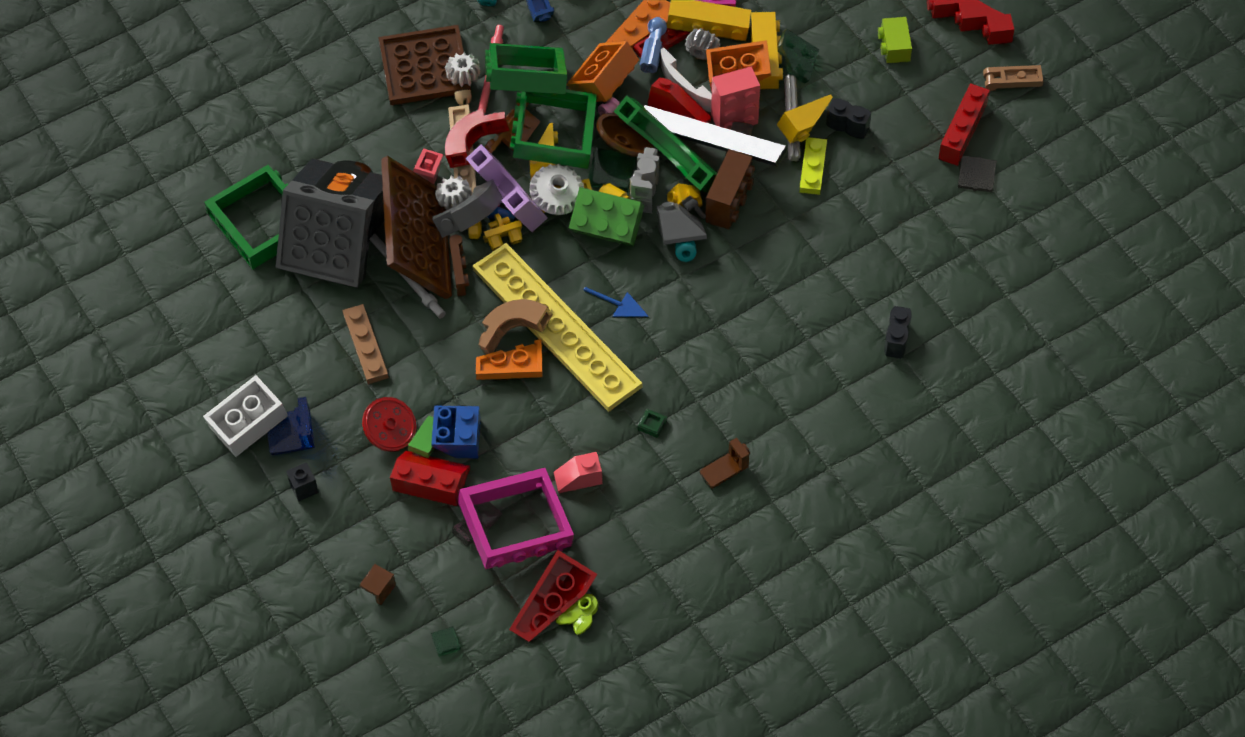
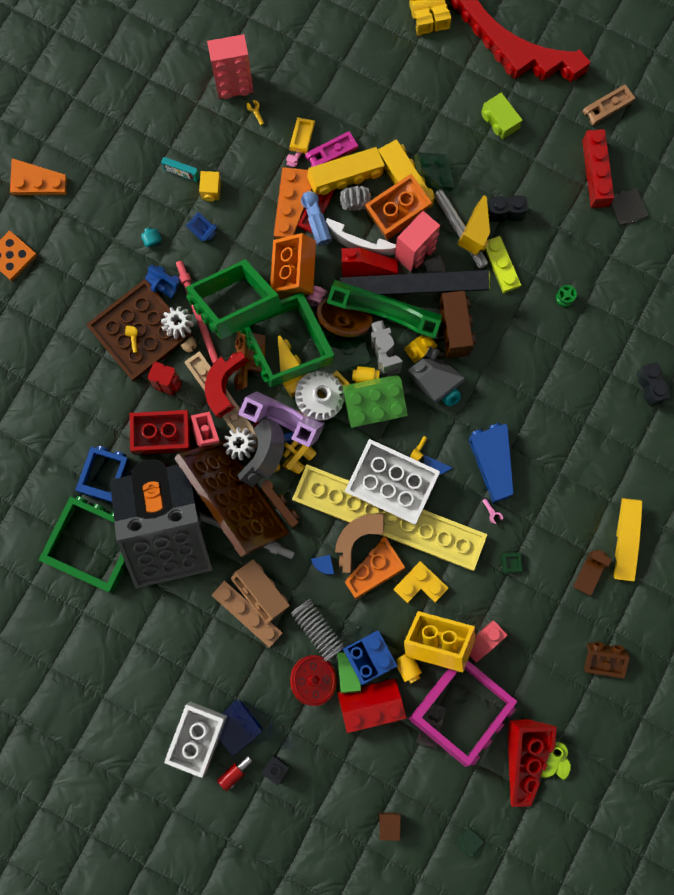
camera: 30 degrees left, 20 degrees up
none -> blue window [76,446,131,503]
none -> yellow hand [125,326,138,353]
none -> red brick [129,410,191,455]
none -> blue hips [145,264,180,298]
none -> red brick [148,362,182,395]
none -> red piece [217,756,252,792]
none -> medium nougat brick [231,559,290,625]
none -> light grey piece [291,599,345,662]
none -> blue tile [311,555,334,575]
none -> white slope [345,439,440,525]
none -> yellow plate [393,561,448,603]
none -> yellow brick [395,654,422,684]
none -> yellow brick [404,611,475,673]
none -> yellow hand [410,436,427,461]
none -> blue slope [468,423,513,503]
none -> bright pink hand [483,499,503,524]
none -> green wheel [556,285,577,307]
none -> reddish brown bracket [584,642,630,679]
none -> yellow slope [613,498,642,581]

